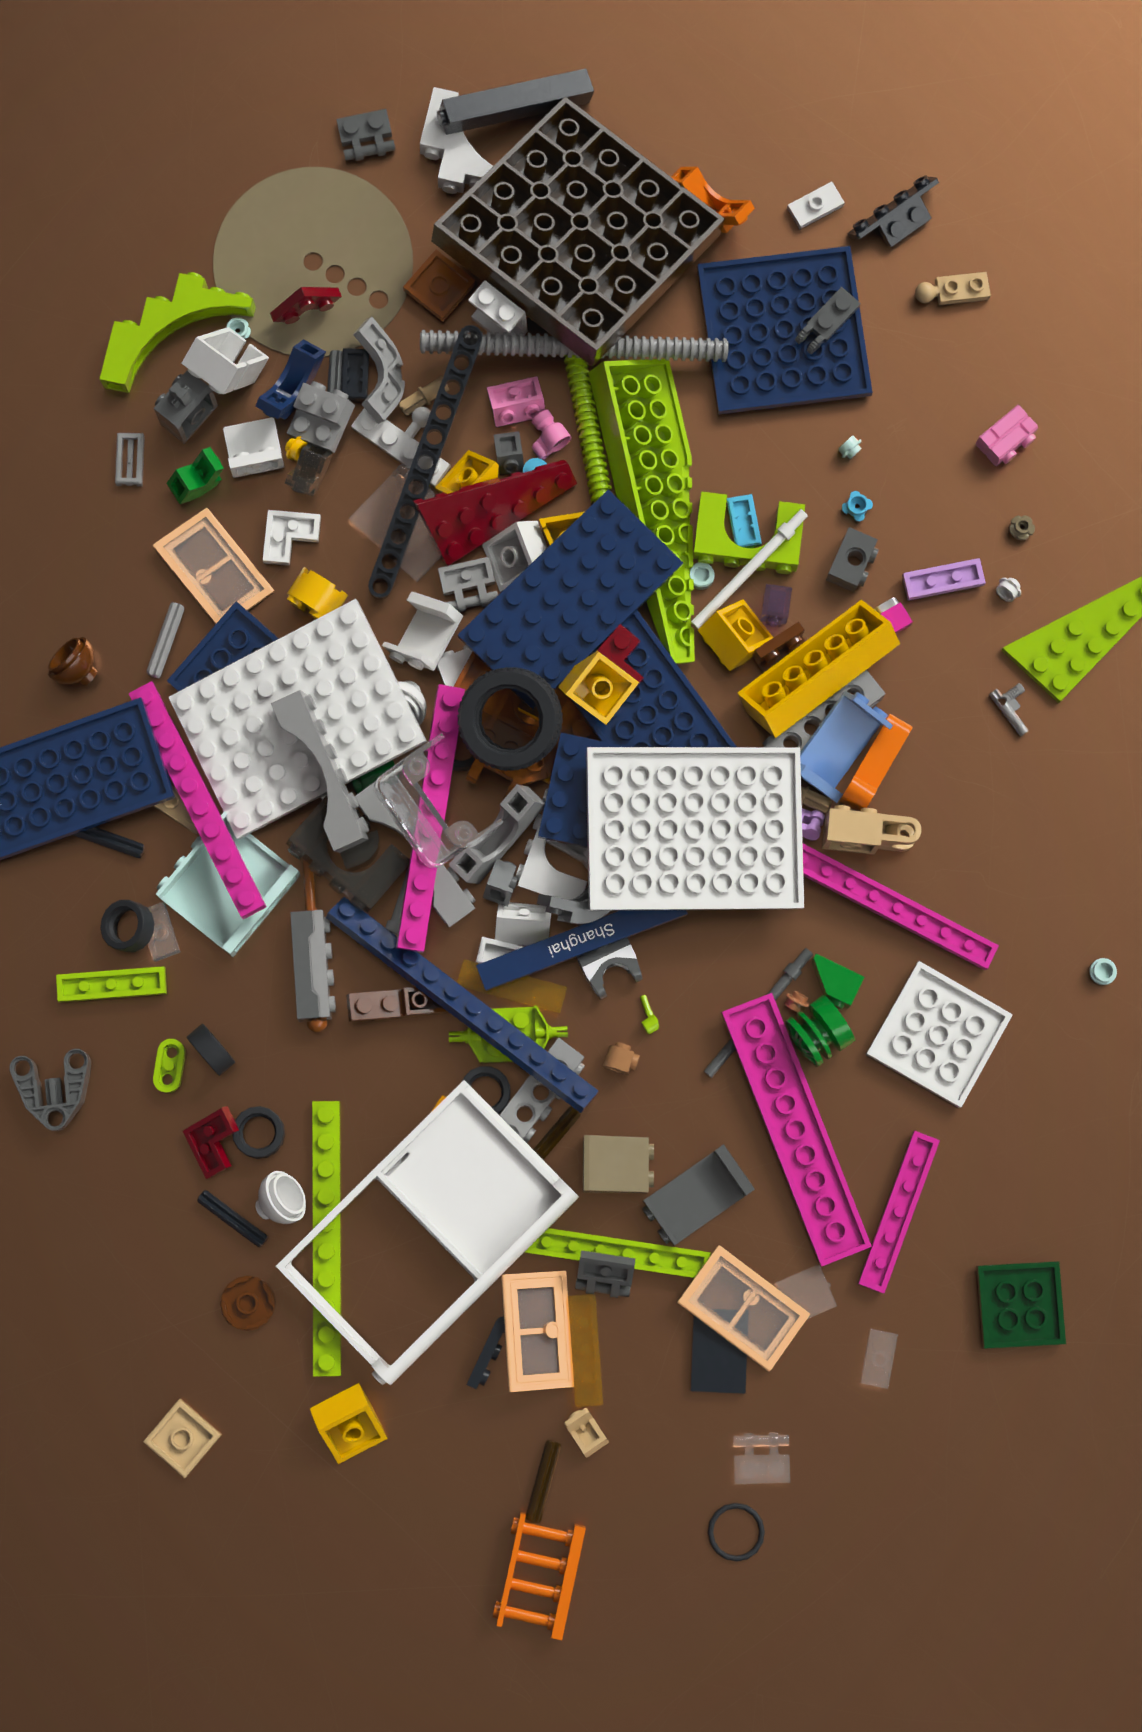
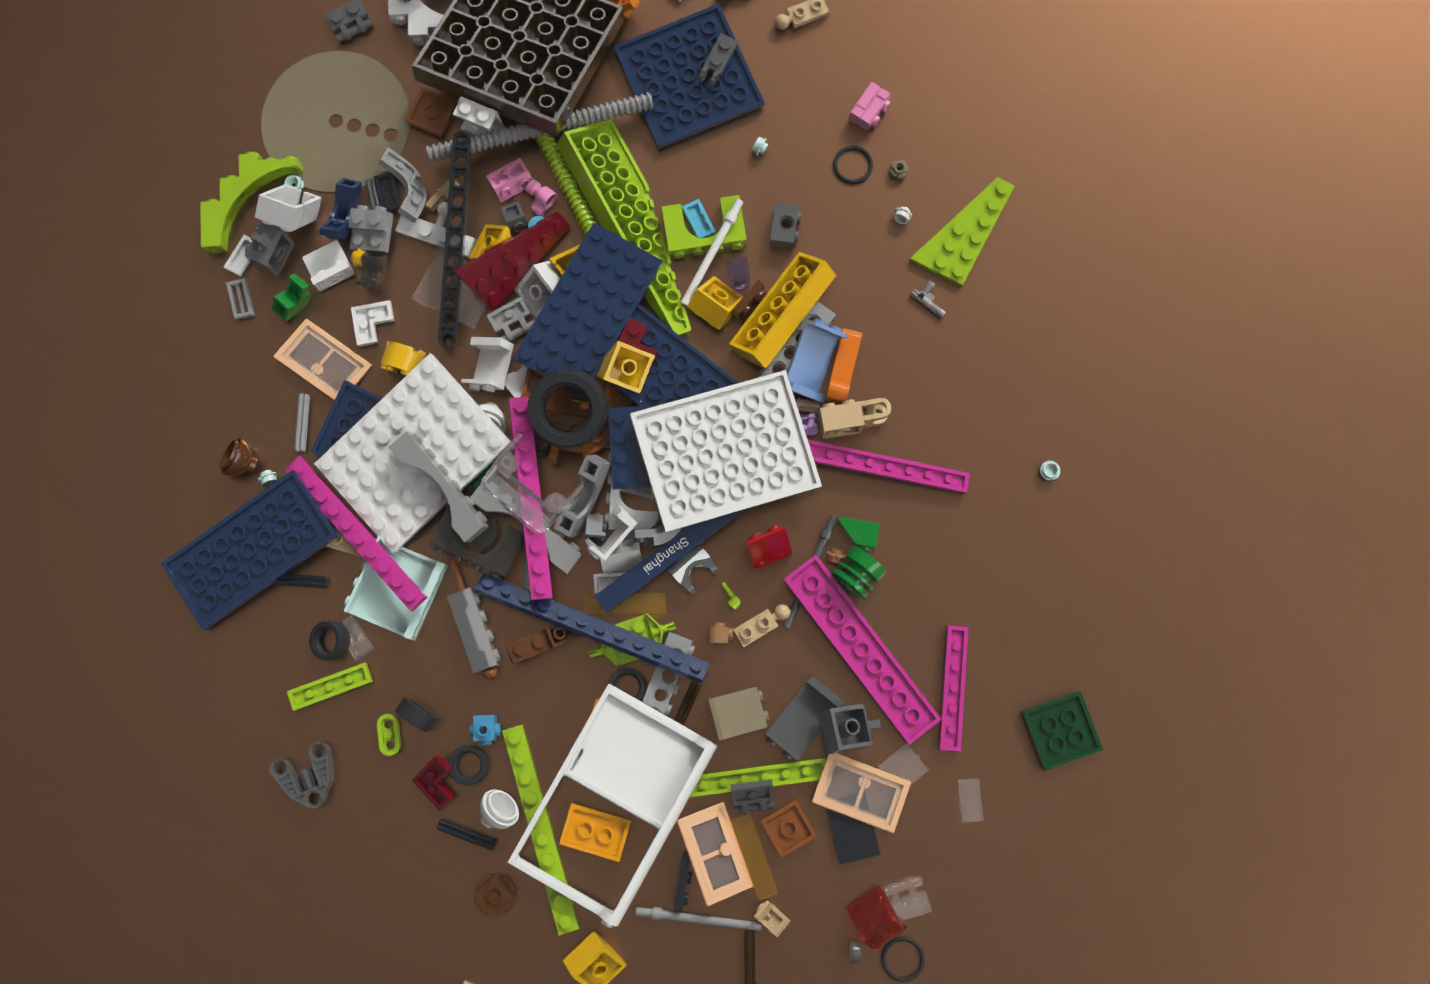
camera: 10 degrees left, 0 degrees up
dark red plate [270,287,342,324] -> none
light aqua tile [690,562,715,590] -> none
medium azure plate [842,491,873,522] -> none
white plate [866,961,1013,1108] -> none
dark pink piece [874,597,913,634] -> none
lavender plate [902,558,986,601] -> none
none -> white tile [223,235,252,277]
none -> light aqua plate [257,470,278,487]
none -> dark azure brick [470,715,501,745]
none -> light orange plate [559,803,632,862]
none -> white panel [585,504,637,561]
none -> light grey bar [636,907,762,931]
none -> tan plate [733,604,790,647]
none -> red slope [745,525,792,571]
none -> dark orange plate [760,799,818,858]
none -> dark grey hinge [819,704,881,755]
none -> black piece [833,145,873,184]
none -> clear red bracket [847,886,908,950]
none -> dark grey tile [849,941,861,963]

